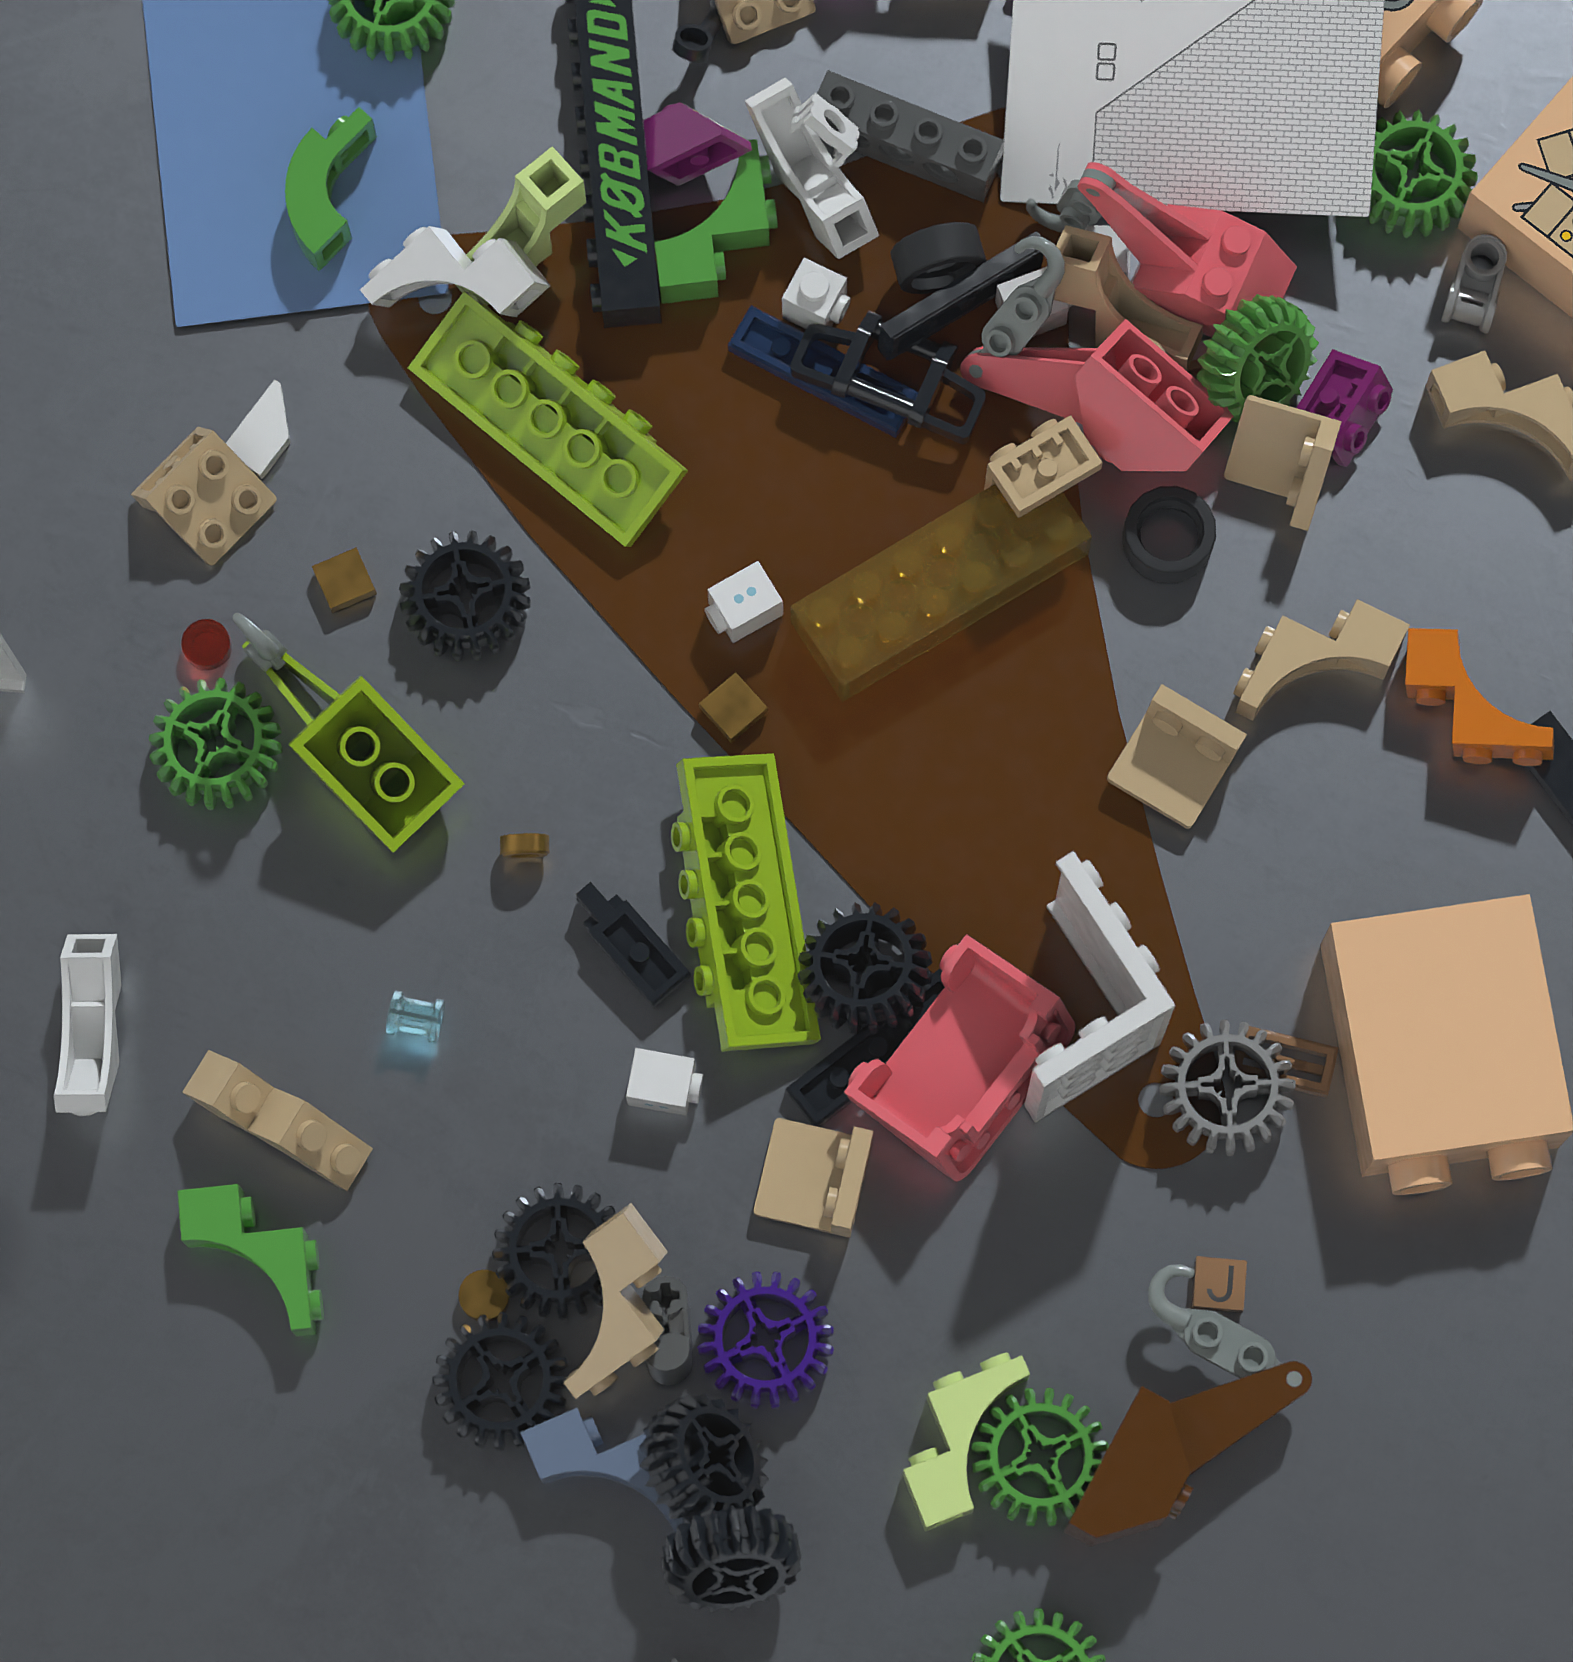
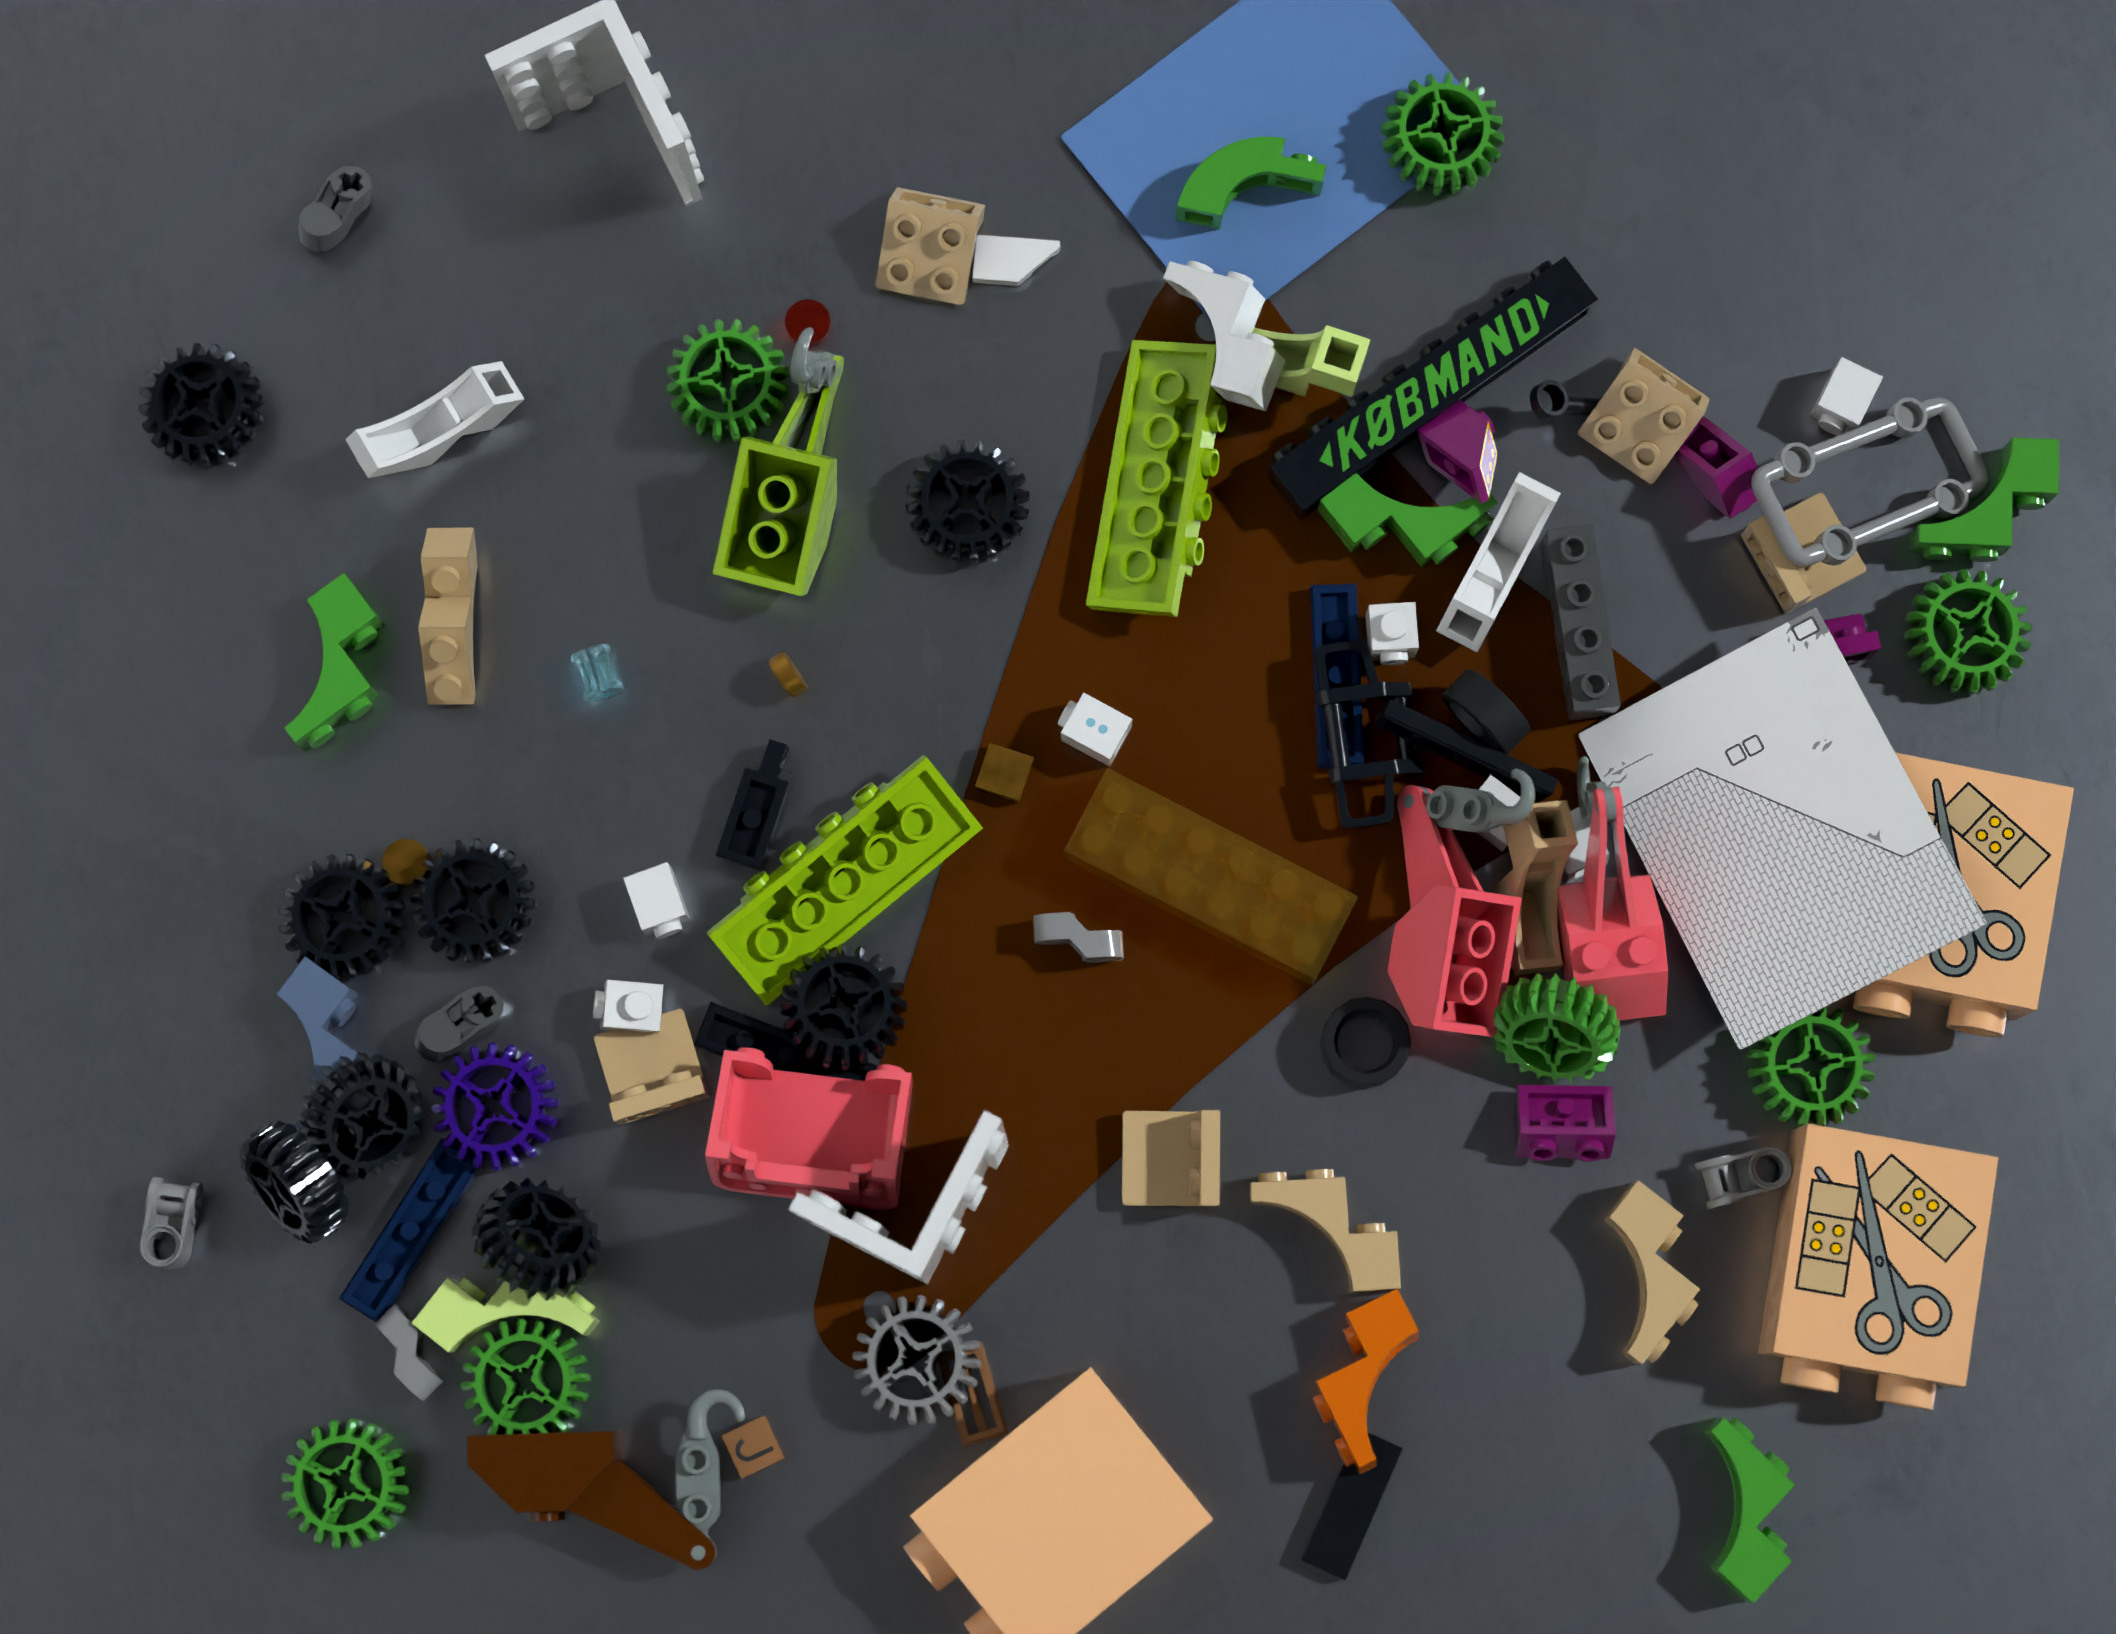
camera: 60 degrees right, 5 degrees up
pearl gold tile [312,547,377,613] -> none
tan arch [564,1203,668,1399] -> none
white piece [790,92,860,167] -> none
tan bracket [984,415,1103,518] -> none
tan bracket [1224,395,1342,531] -> none
none -> dark blue tile [339,1138,480,1322]
none -> light grey piece [375,1304,443,1401]
none -> black gear [471,1177,602,1301]
none -> white bracket [593,980,664,1033]
none -> light grey piece [1033,912,1124,963]

